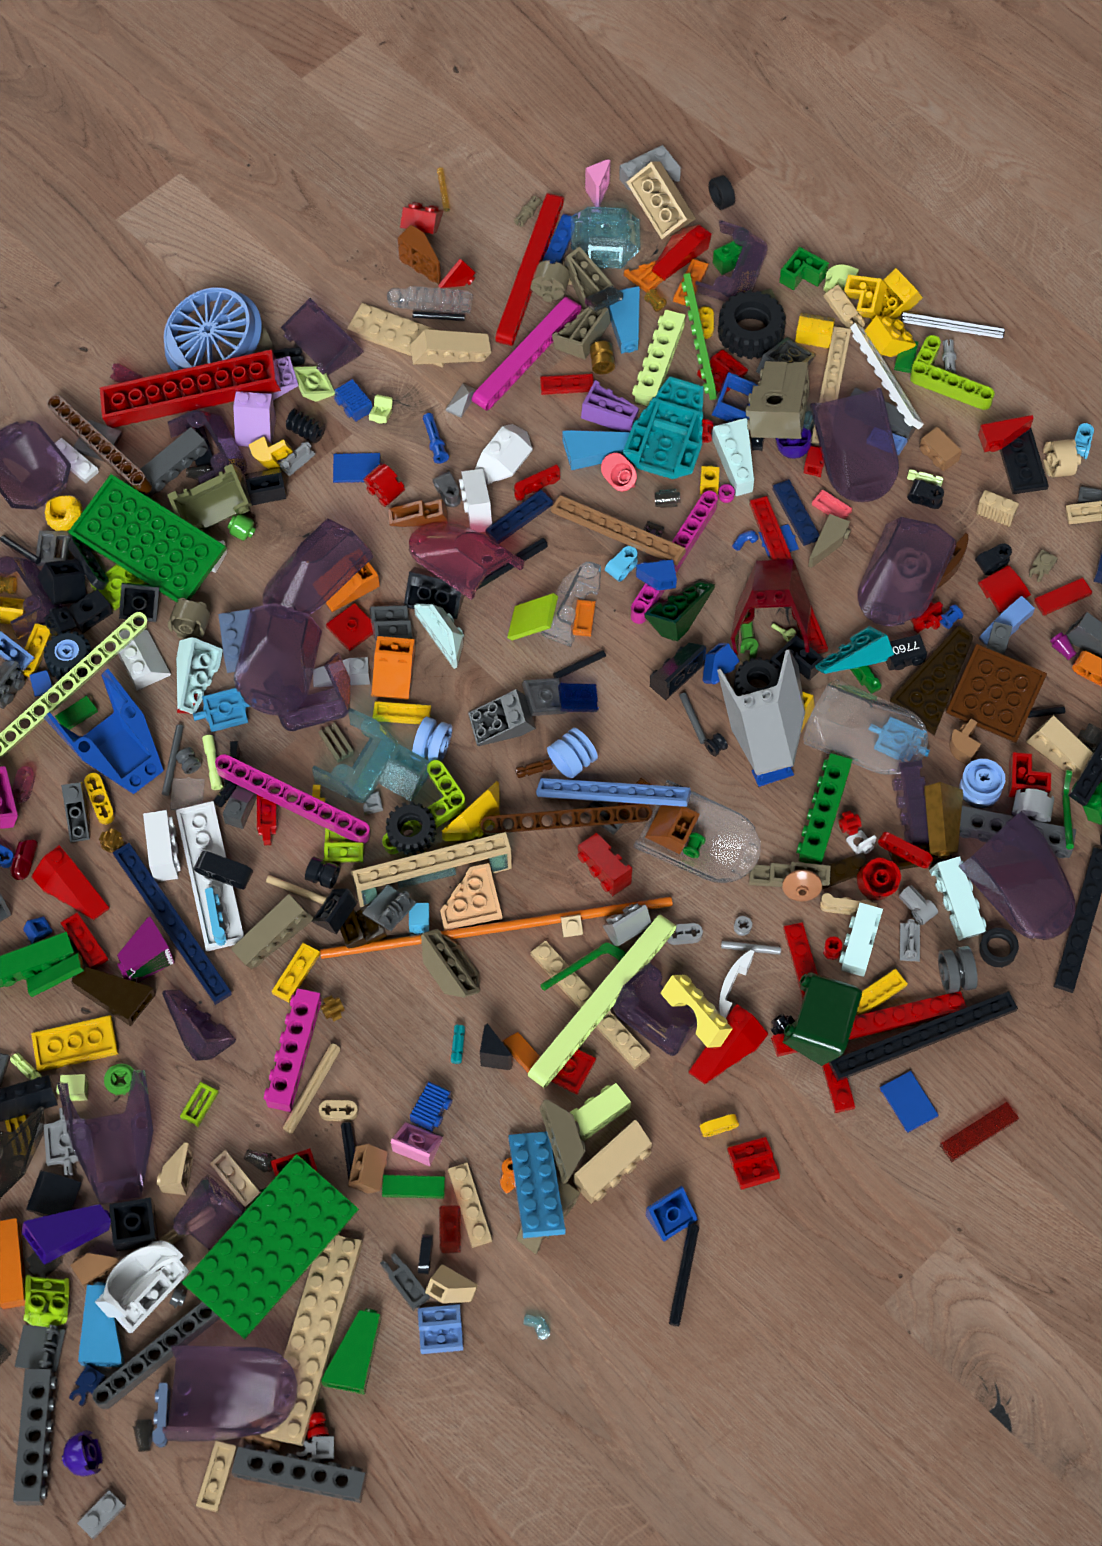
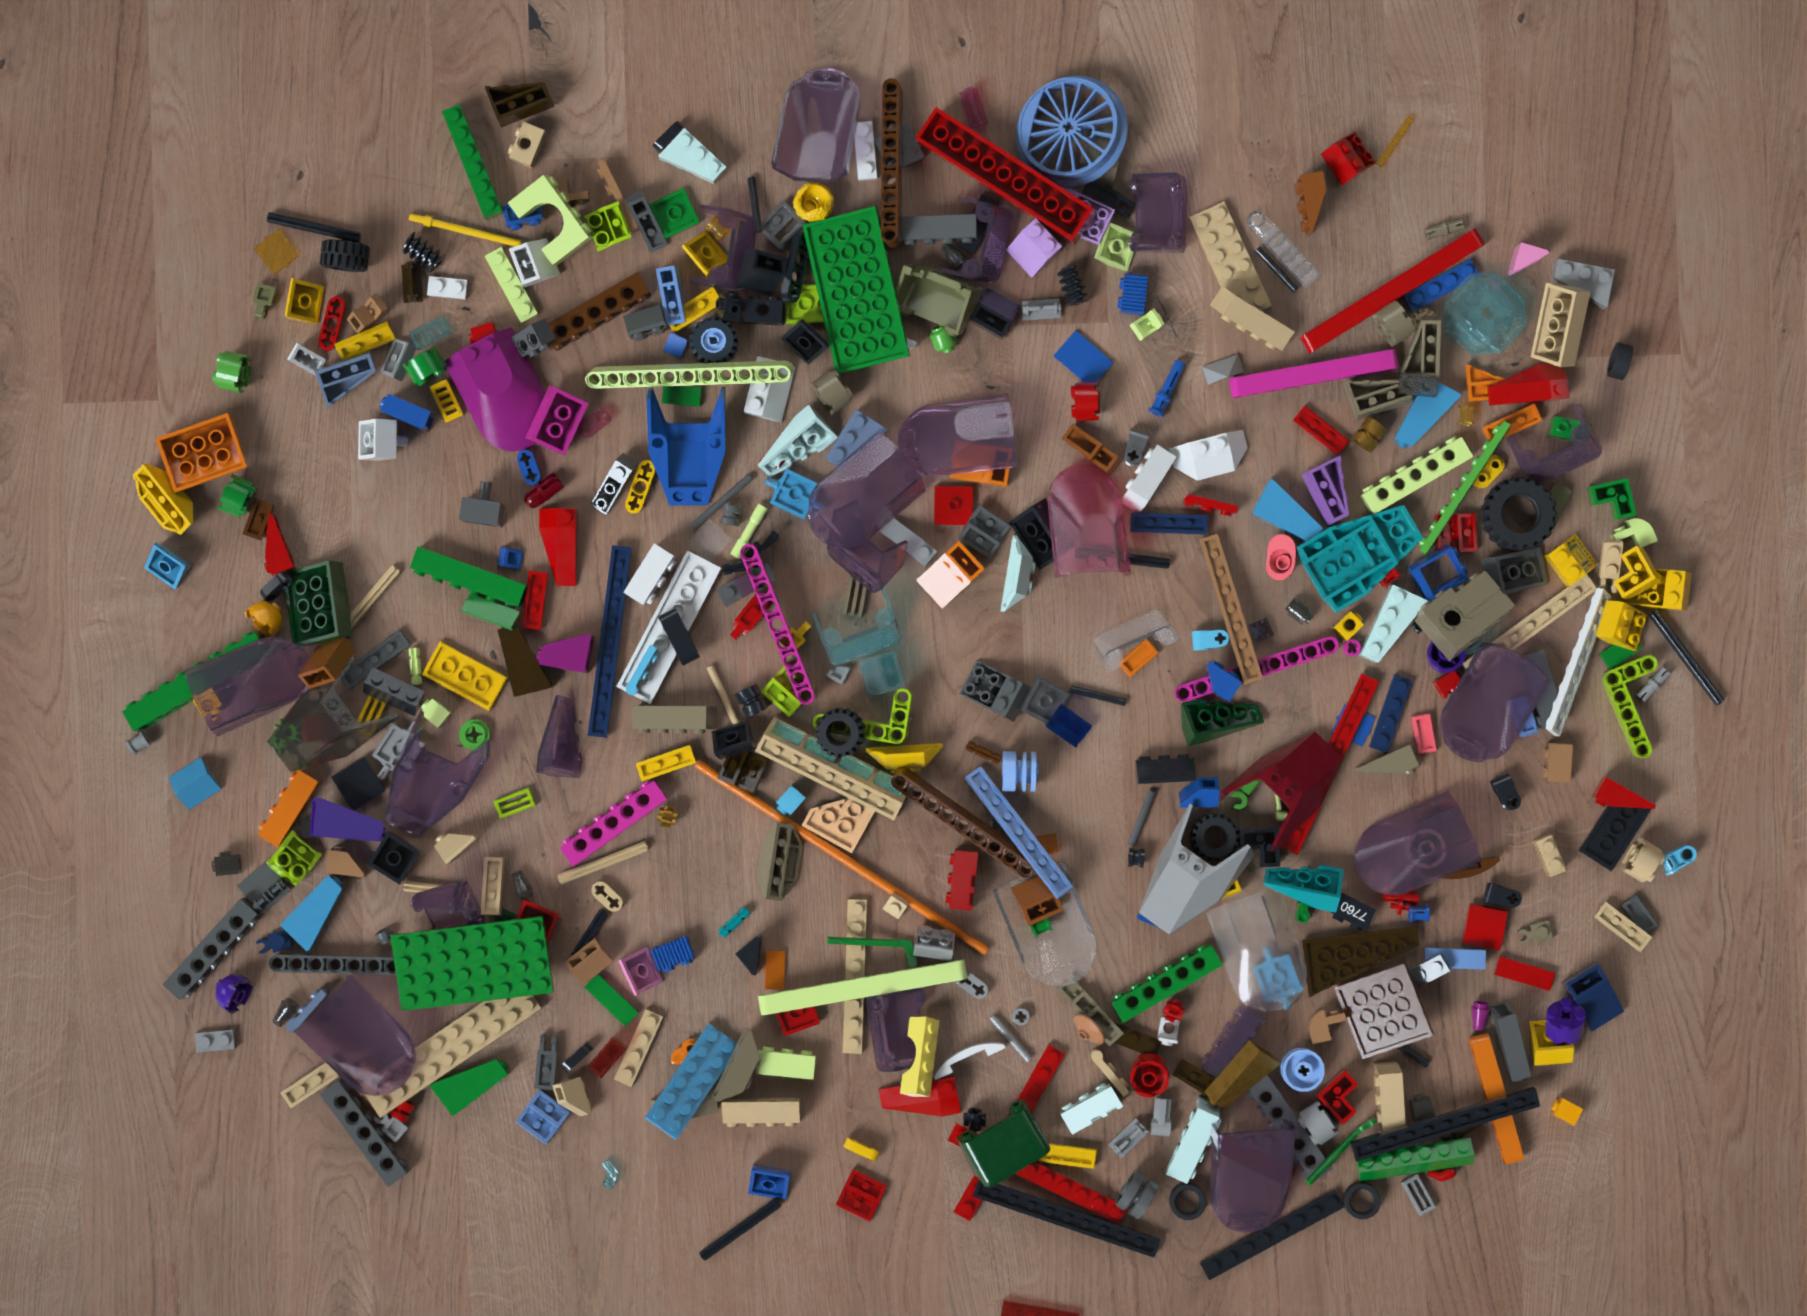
camera: 40 degrees right, 25 degrees up
white piece [95,1241,190,1333] -> none
pearl gold gear [98,829,124,853] -> none
yellow brick [249,437,293,469] -> none
dark grey hinge [362,885,416,931] -> none
yellow plate [373,701,431,724] -> none
light blue wheel [412,717,452,762] -> none
red slope [437,259,476,289] -> none
lime tile [507,593,558,641] -> none
blue arm [732,530,759,551] -> none
red bush [823,936,843,960] -> none
red beam [878,832,933,869] -> none
blue piece [880,1071,939,1133] -> none
yellowish green axle [907,469,943,487] -> none

